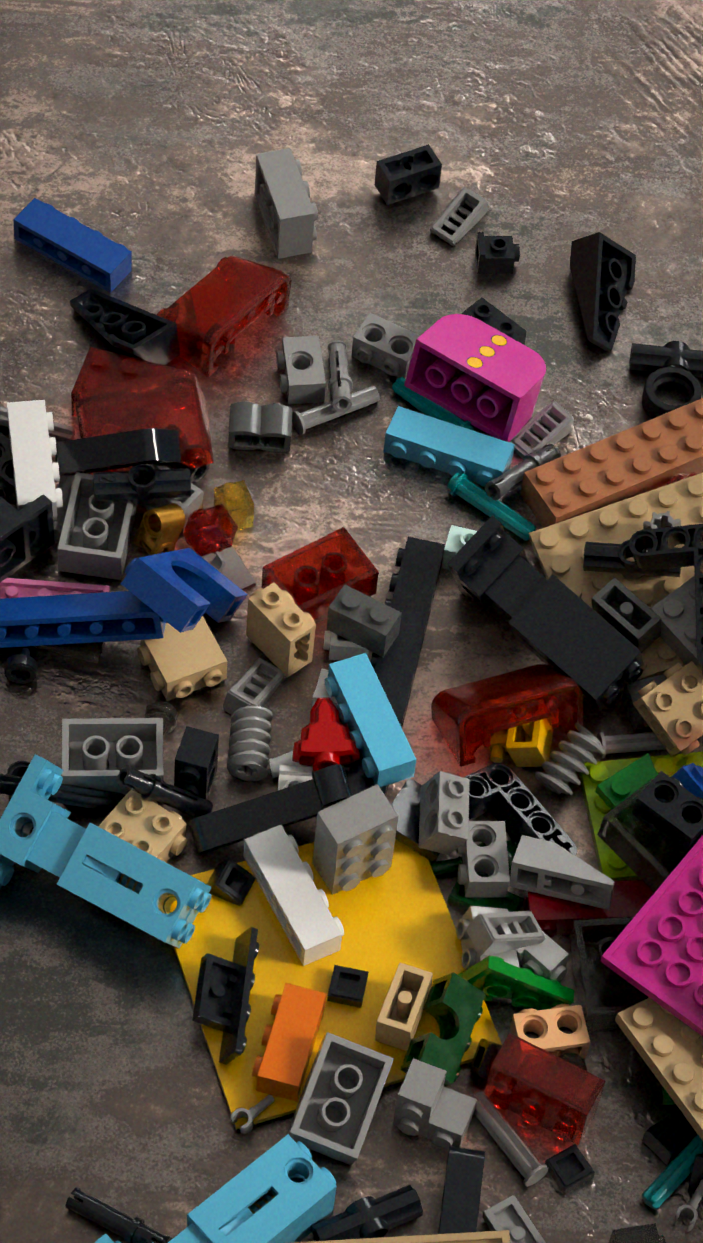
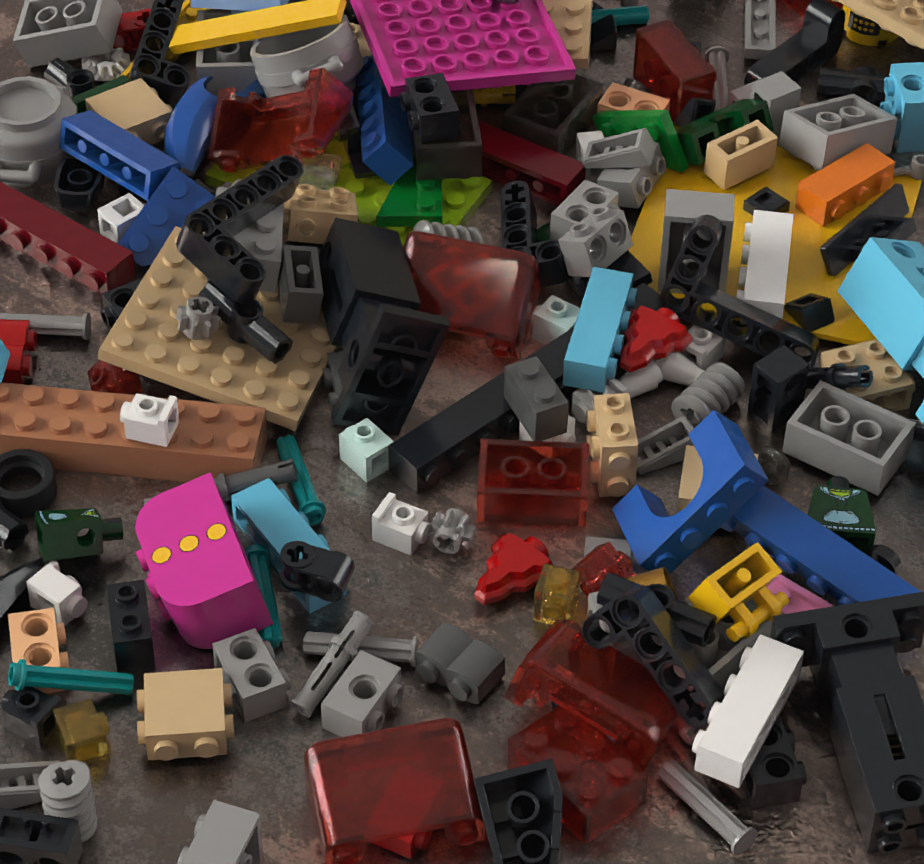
camera: 140 degrees left, 10 degrees down
light grey slope [509,835,614,910] -> none
none -> light nougat brick [8,608,70,694]
none -> teal axle [8,659,134,695]
none -> white brick [26,560,88,626]
none -> dark green torso [35,508,123,561]
none -> light grey piece [39,760,97,842]
none -> clear yellow brick [53,698,110,764]
none -> white brick [120,393,179,447]
none -> tan brick [137,668,234,761]
none -> black piece [279,541,355,602]
none -> white brick [372,492,431,555]
none -> light grey gear [428,508,477,554]
none -> red rock [474,532,559,605]
none -> light aqua brick [531,295,580,345]
none -> yellow brick [688,542,789,642]
none -> dark green torso [807,476,876,554]

